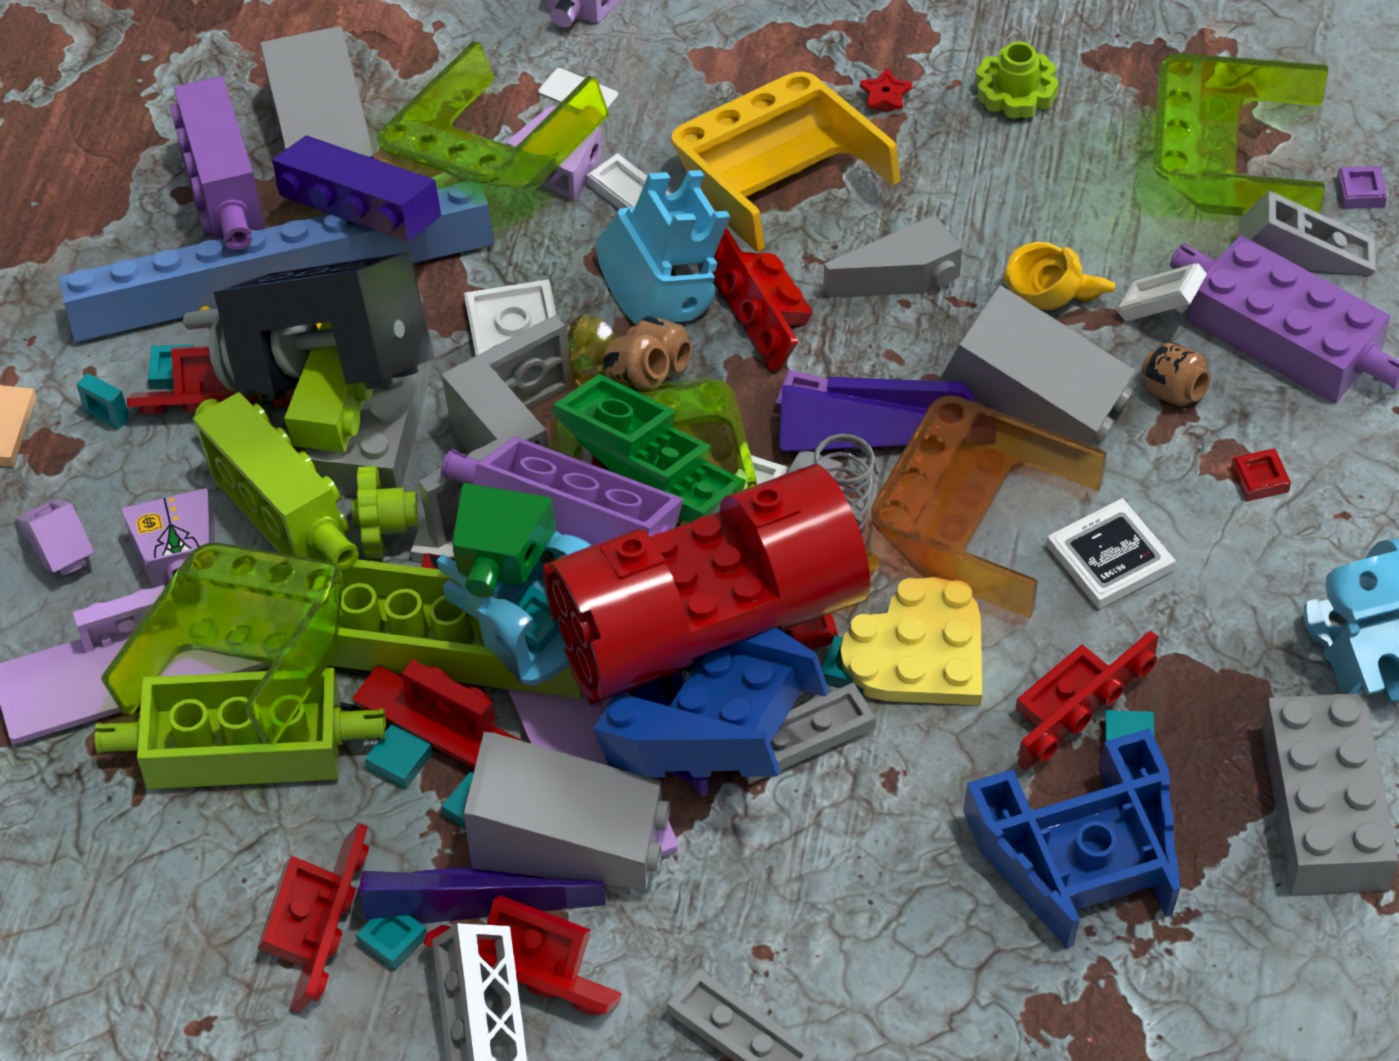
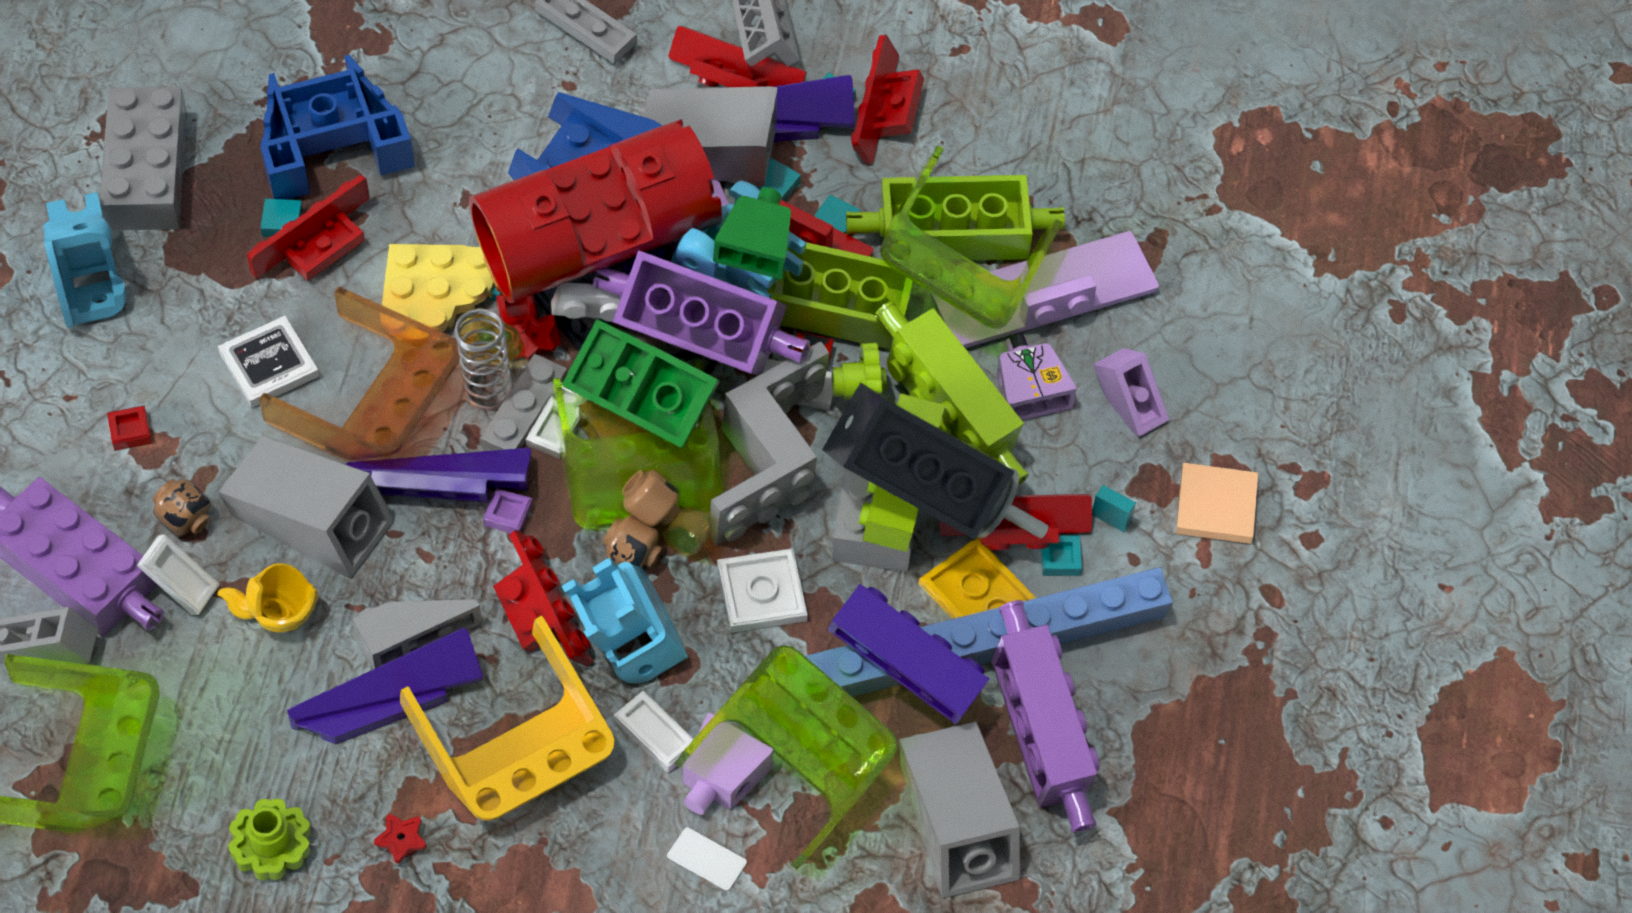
camera: 175 degrees right, 5 degrees up
none -> dark purple wedge [287,628,484,744]

